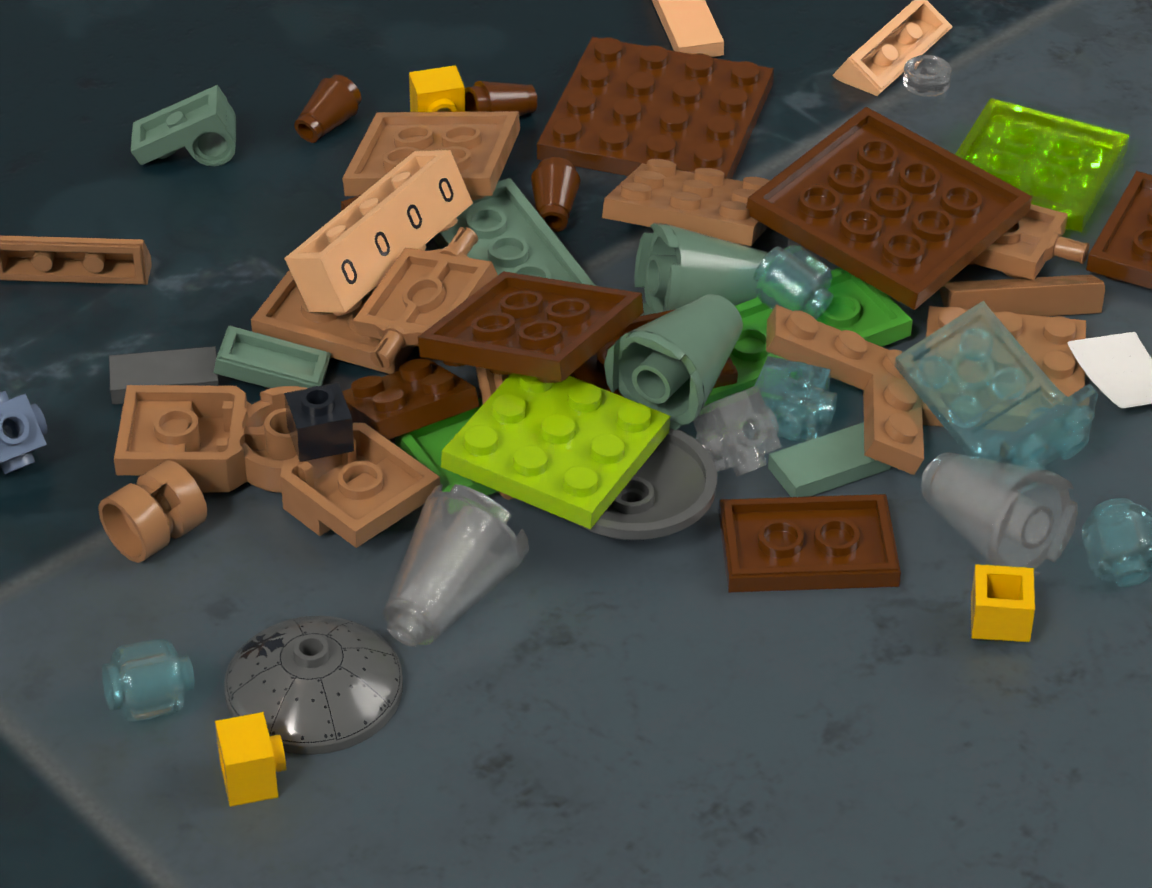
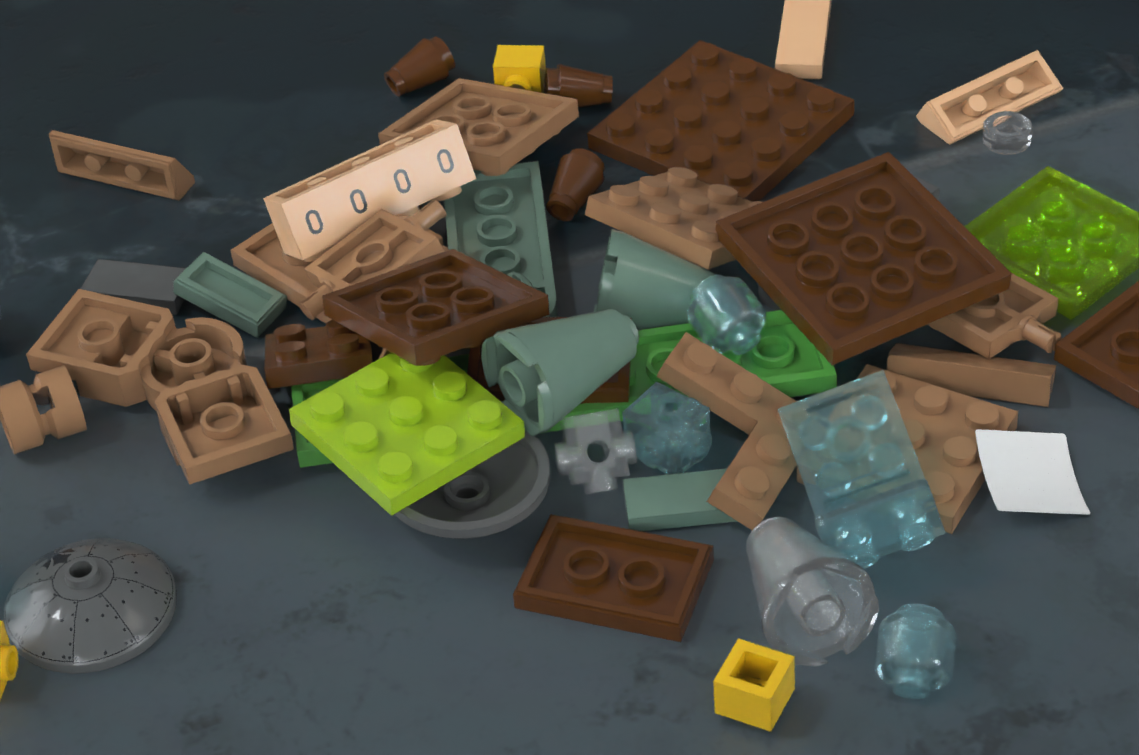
camera: 25 degrees right, 0 degrees up
sand green plate [131,85,236,166] -> none
black plate [284,382,354,462] -> none
clear cone [383,484,529,647] -> none

